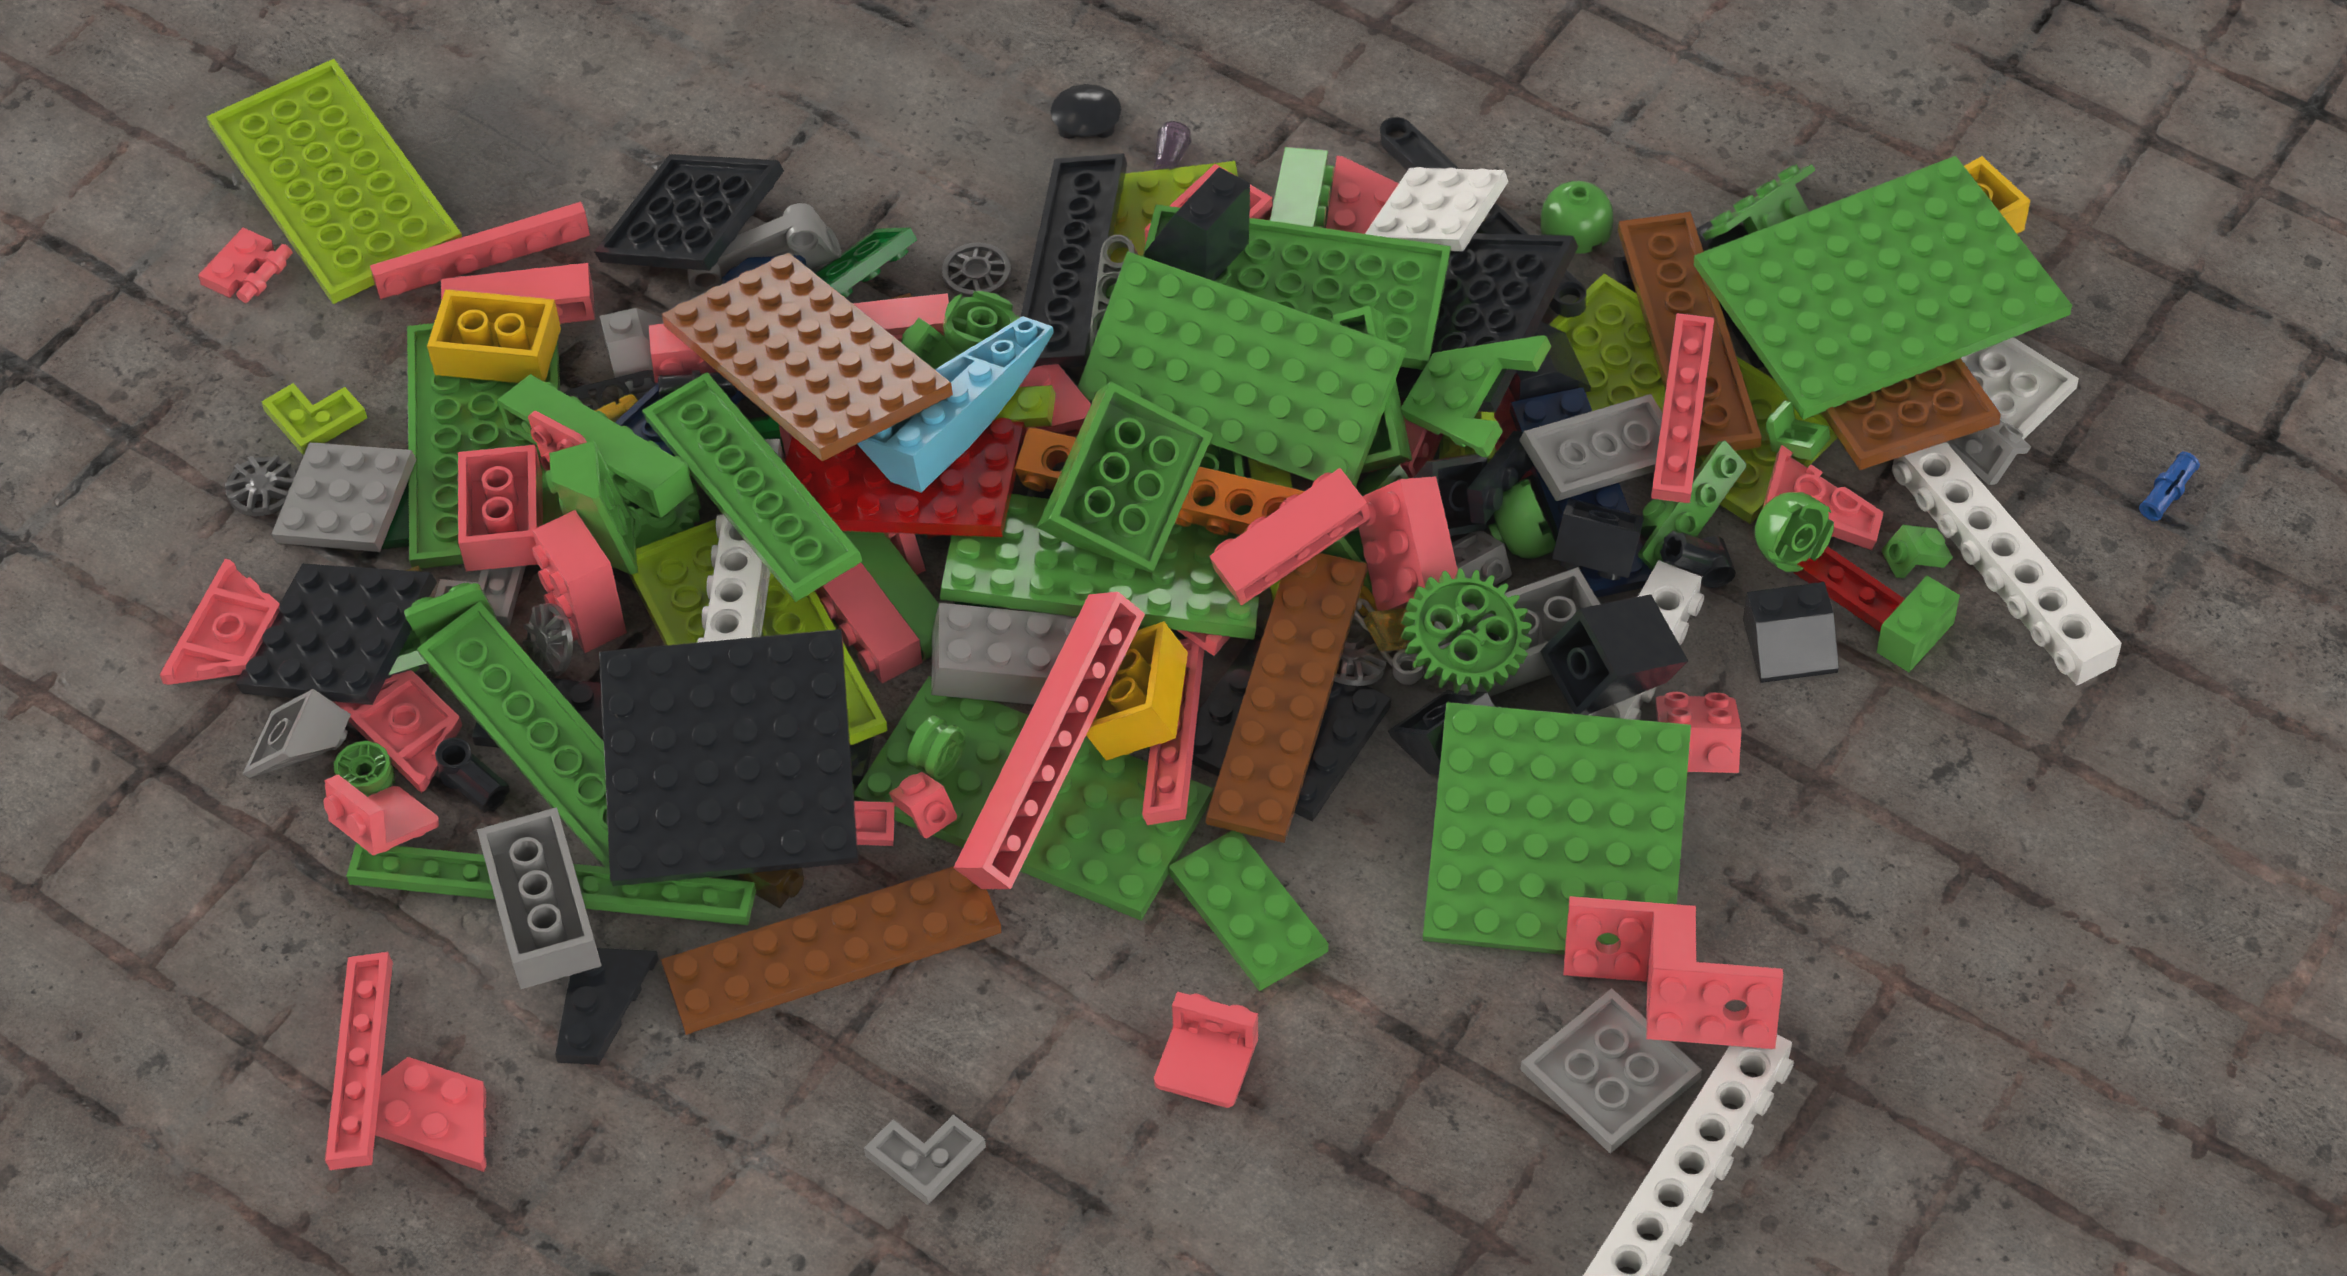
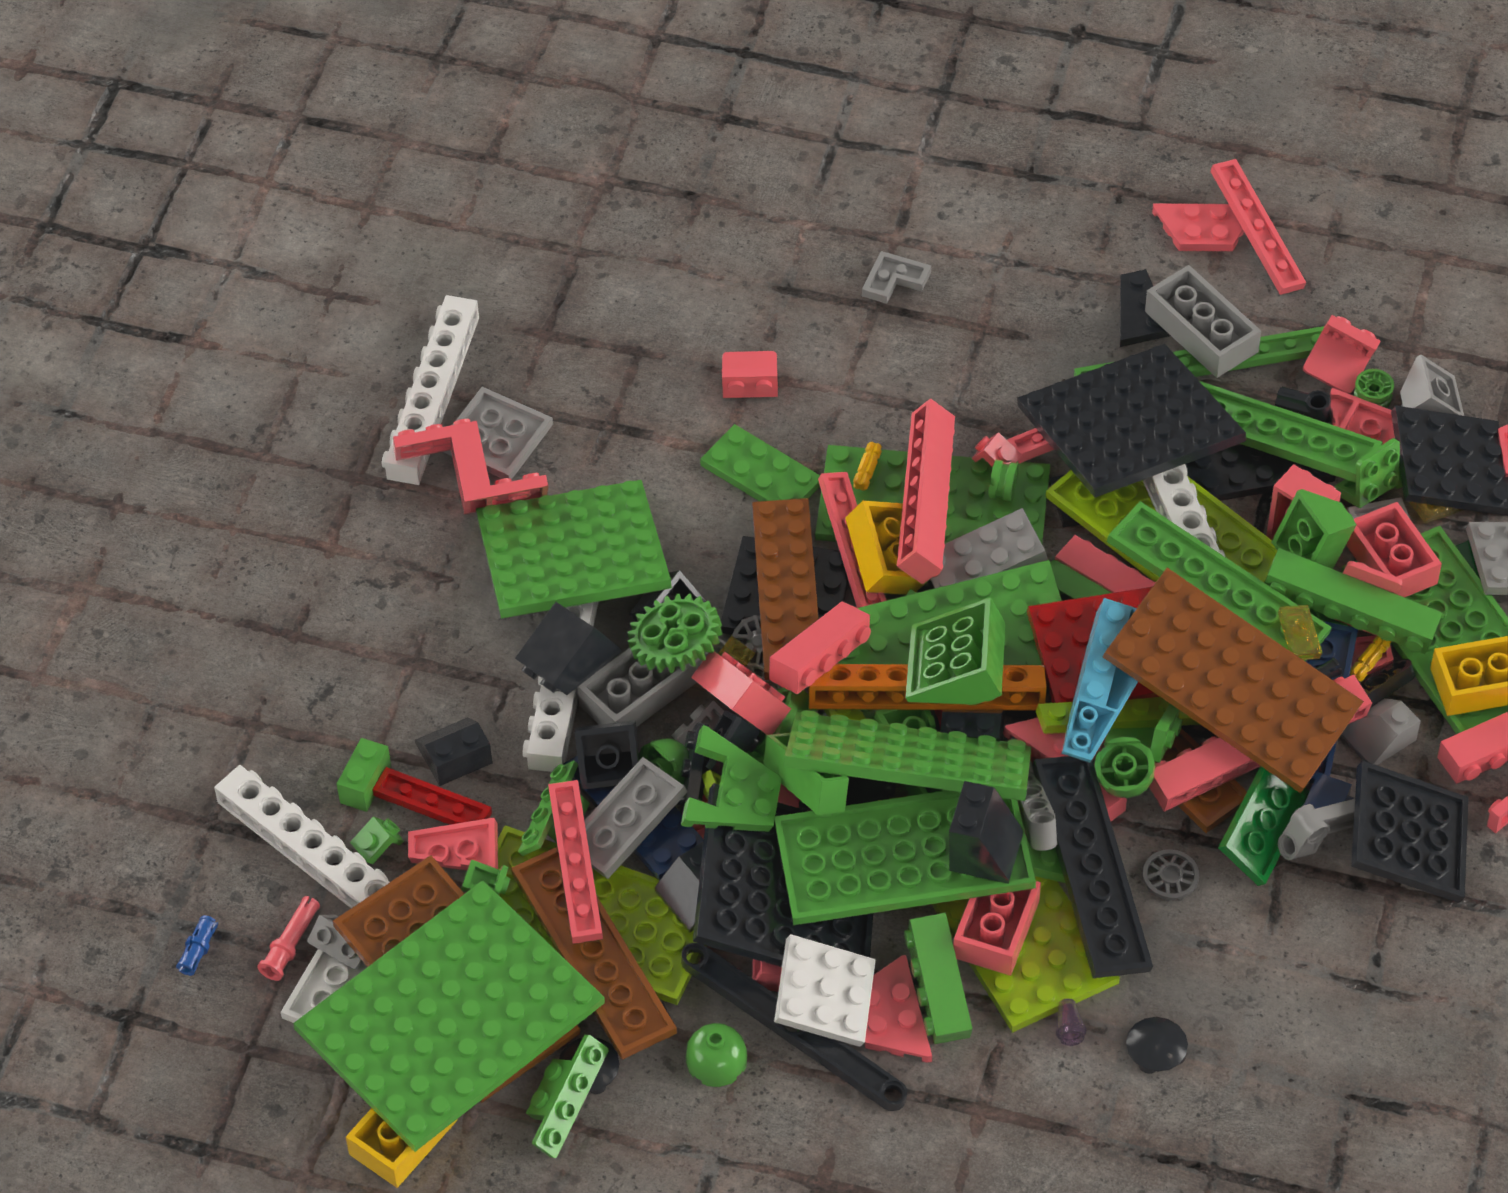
camera: 160 degrees right, 0 degrees up
dark orange plate [661,866,1002,1034] -> none
coral bracket [1655,692,1742,773] -> none
black piece [1660,530,1736,588] -> none
bright green cylinder [1755,492,1834,572] -> none
none -> coral pin [257,896,320,981]
none -> yellow axle [853,442,882,491]
none -> clear yellow plate [1278,605,1323,660]

